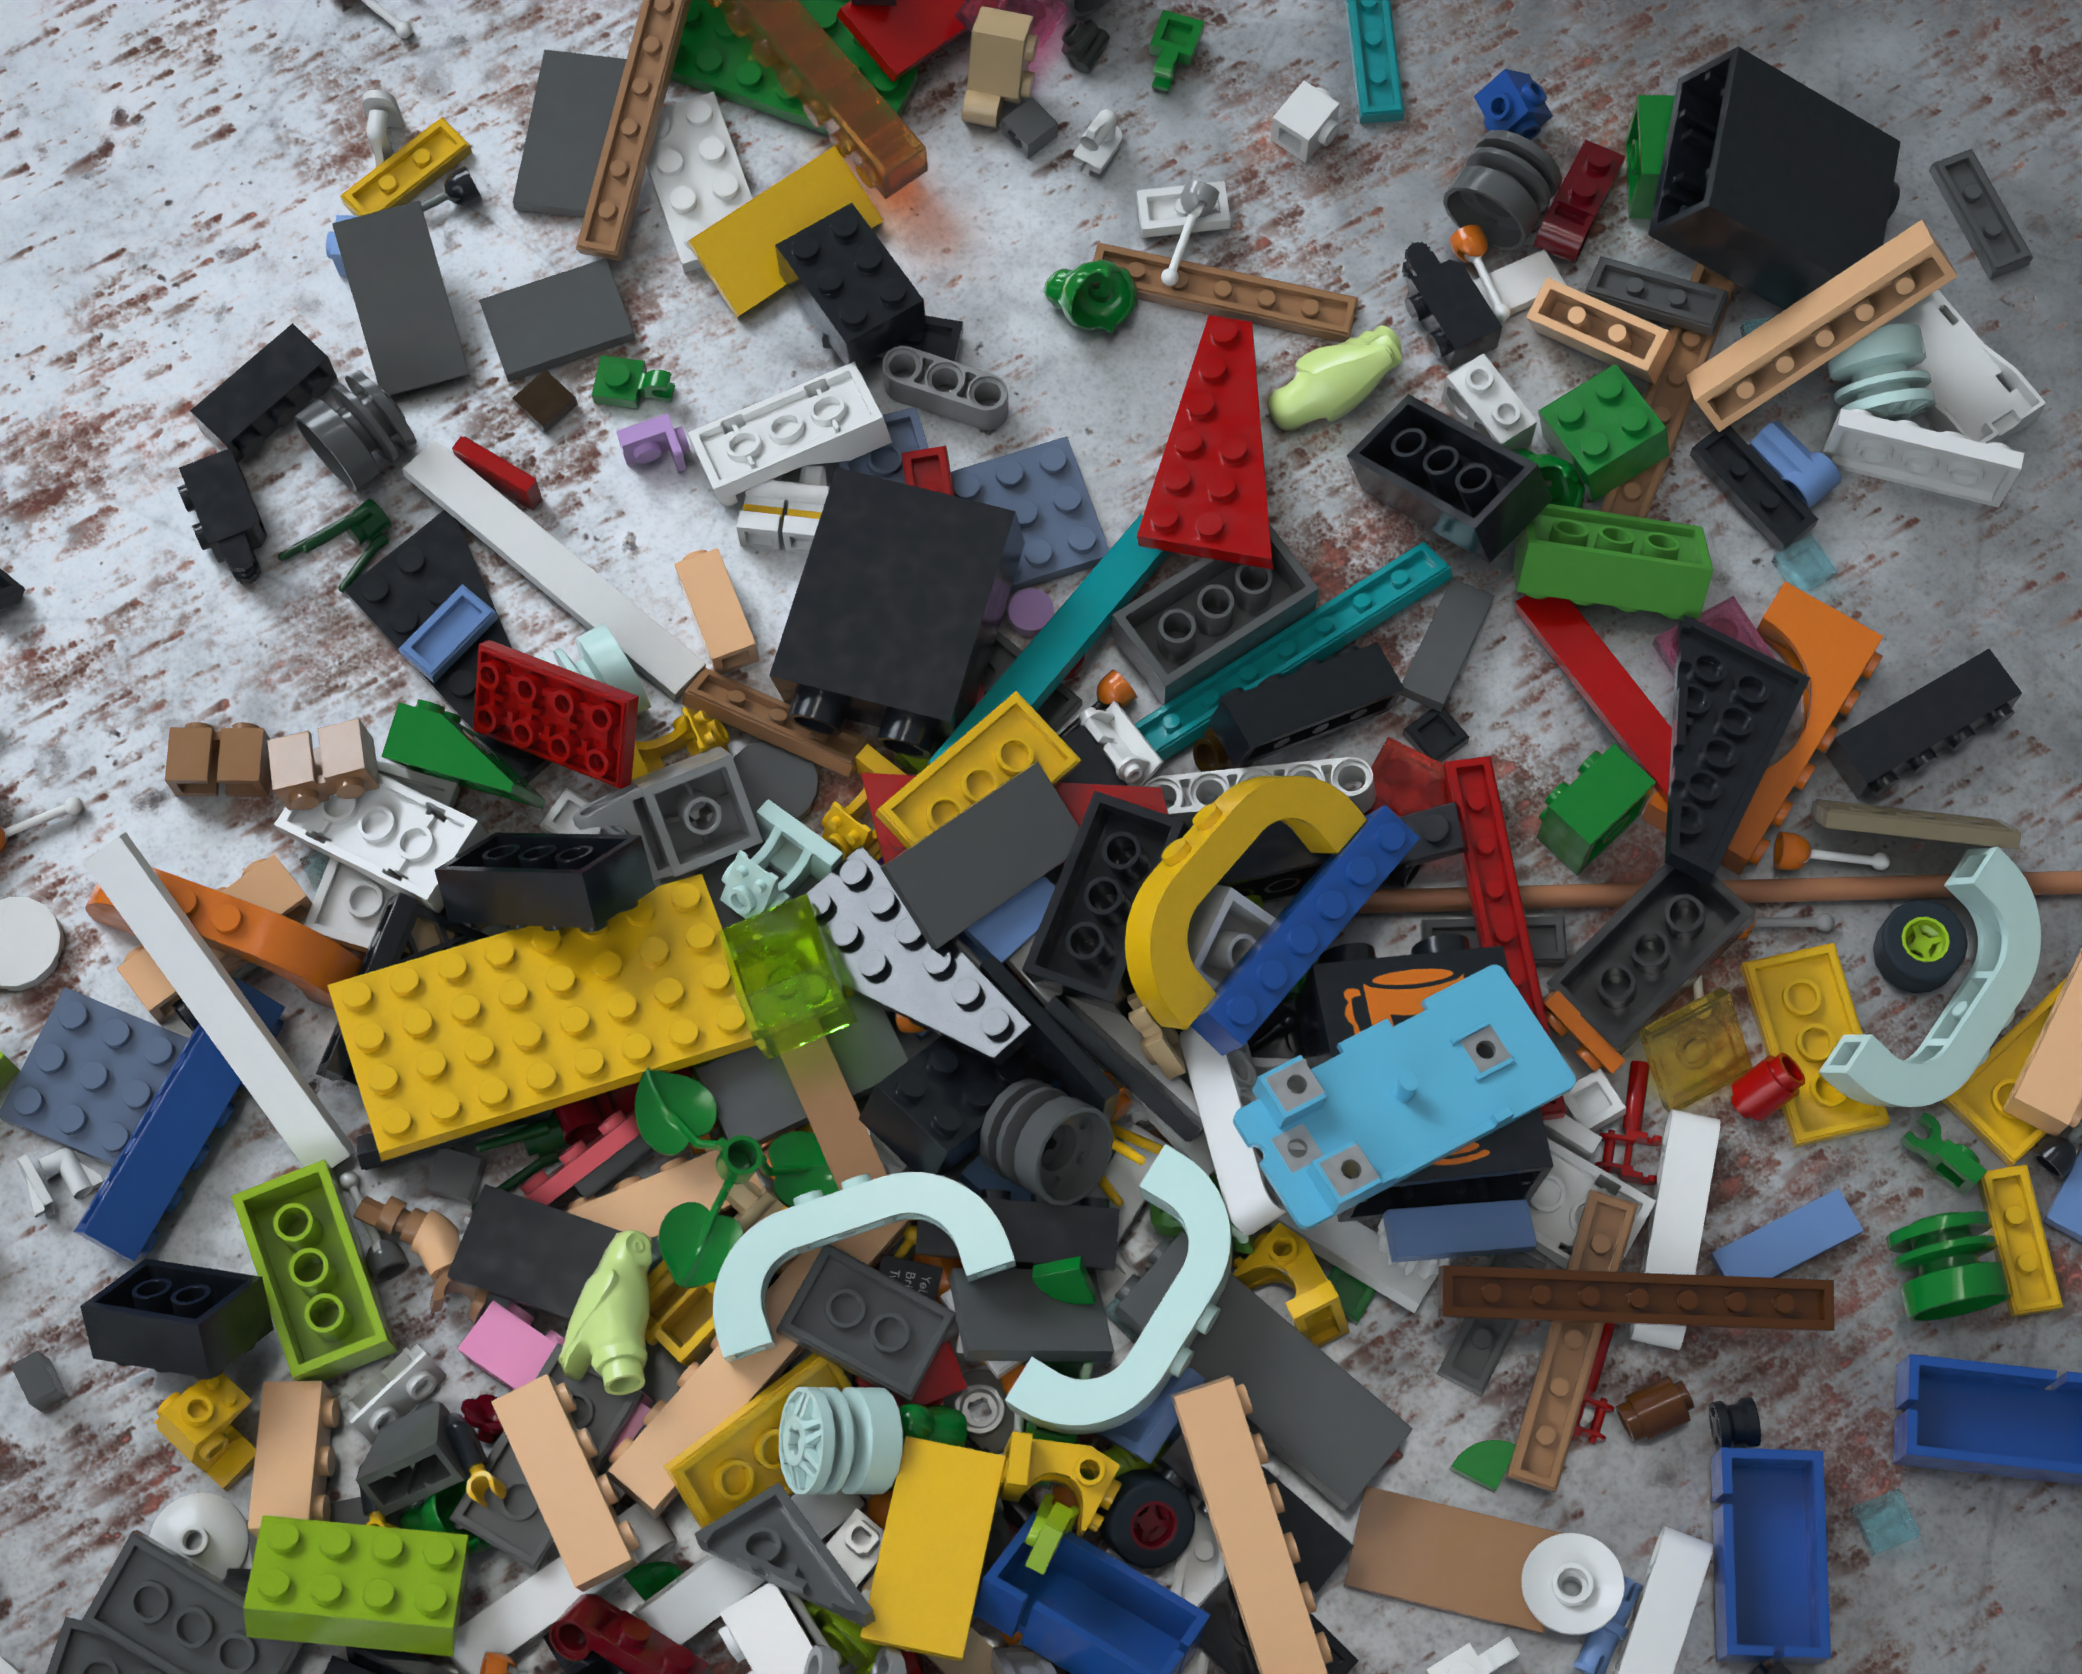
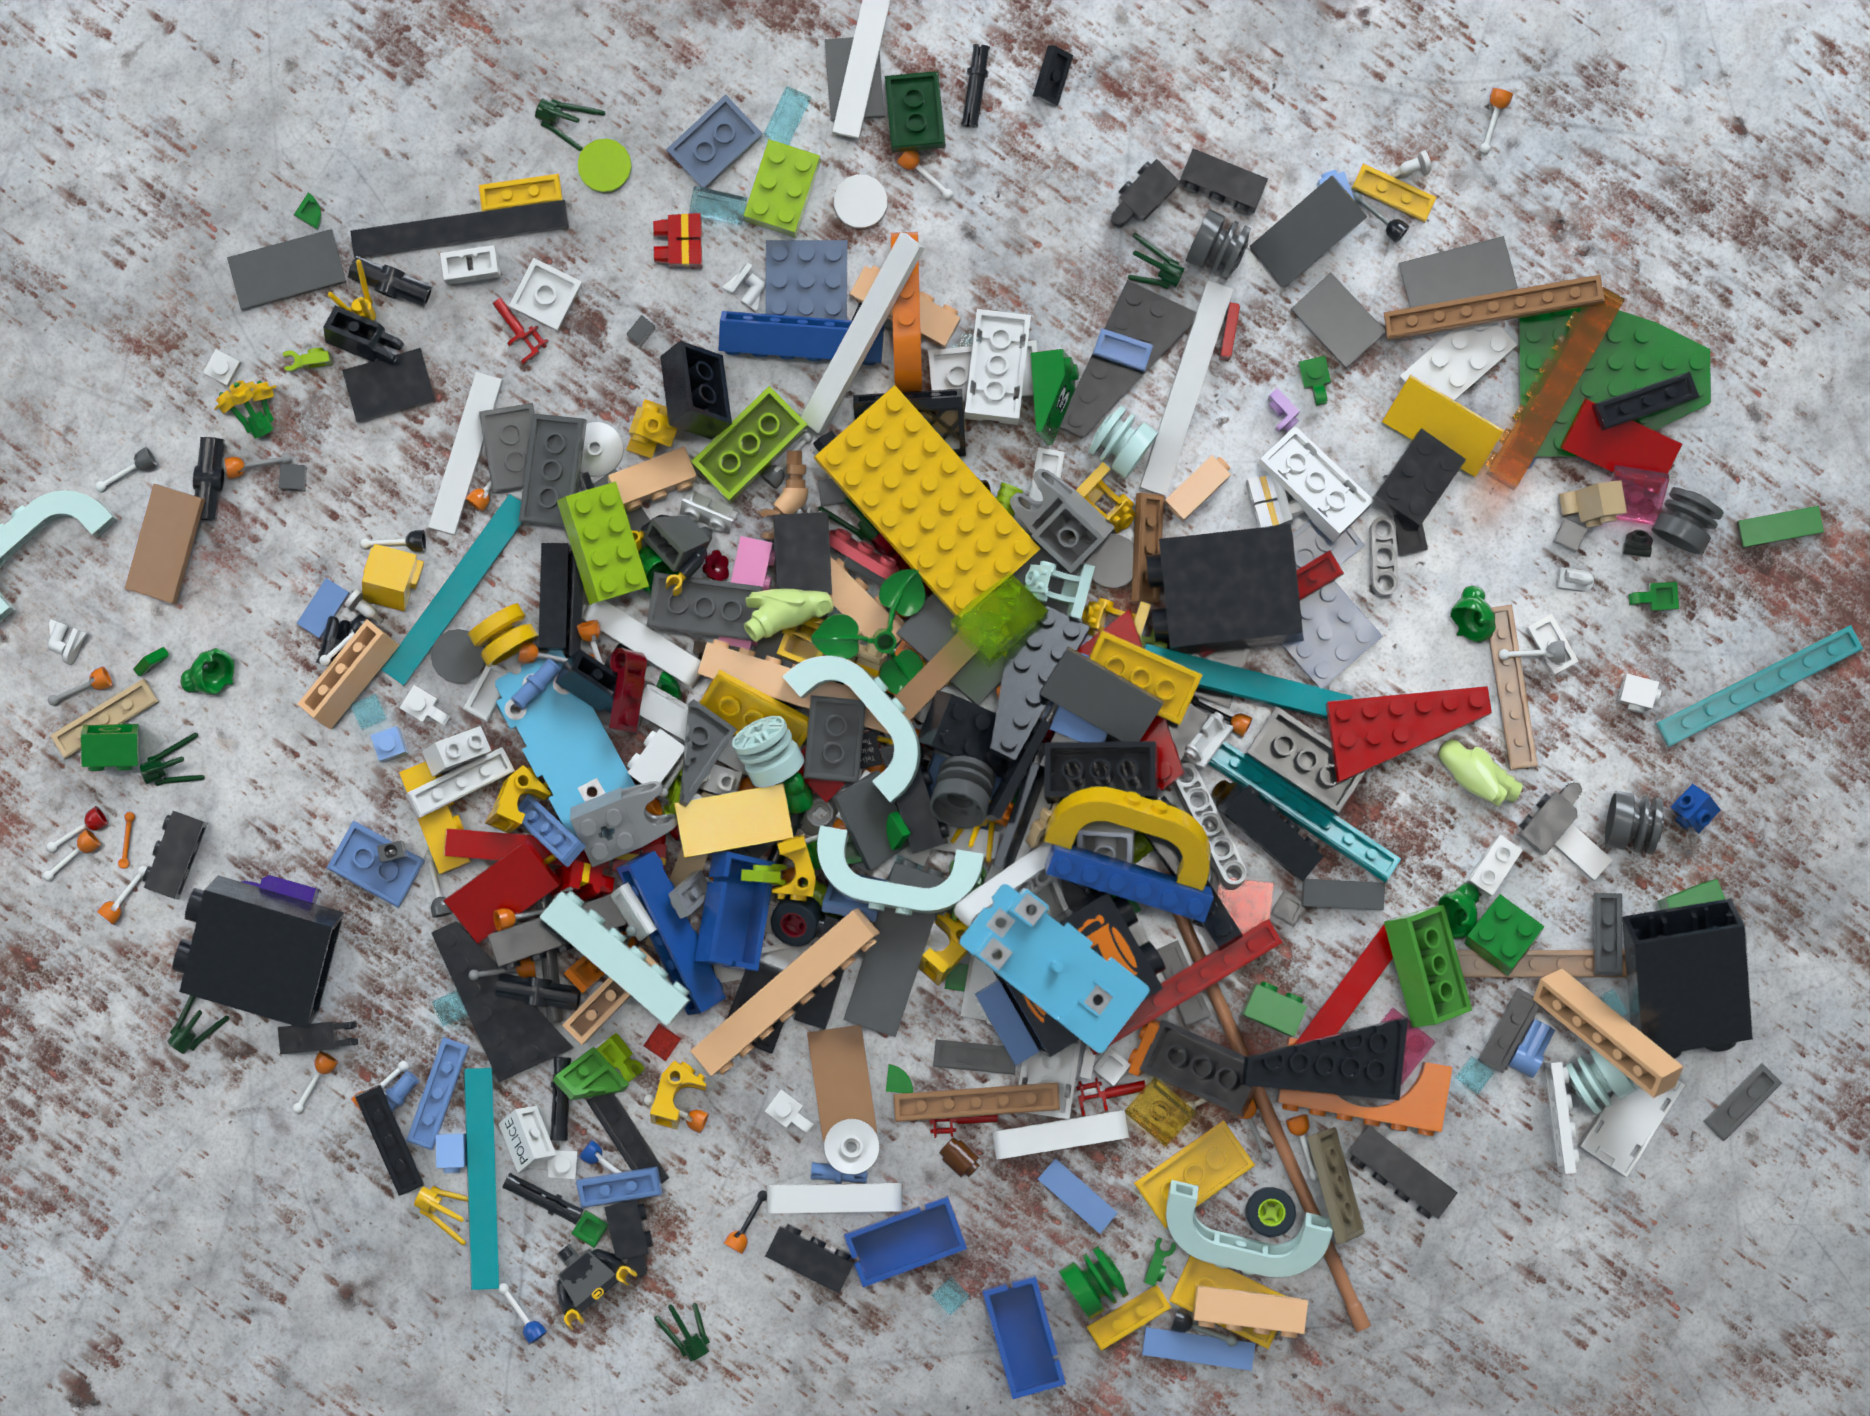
camera: 70 degrees right, 15 degrees up
medium nougat piece [165,722,271,797] -> none
piece [267,718,380,810] -> none
black brick [434,832,655,933] -> none
red tile [473,640,639,789] -> none
light nougat brick [491,1374,641,1592] -> none
dark brown tile [512,369,578,433] -> none
lavender tile [1008,588,1054,637] -> none
black brick [1347,394,1552,564] -> none
reddish brown plate [1438,1265,1835,1331] -> none
hinge [1449,224,1511,322] -> none
light nougat brick [1526,277,1675,385] -> none
dark red plate [1533,140,1626,264] -> none
black wheel [1709,1397,1761,1451] -> none
red brick [1731,1053,1805,1122] -> none

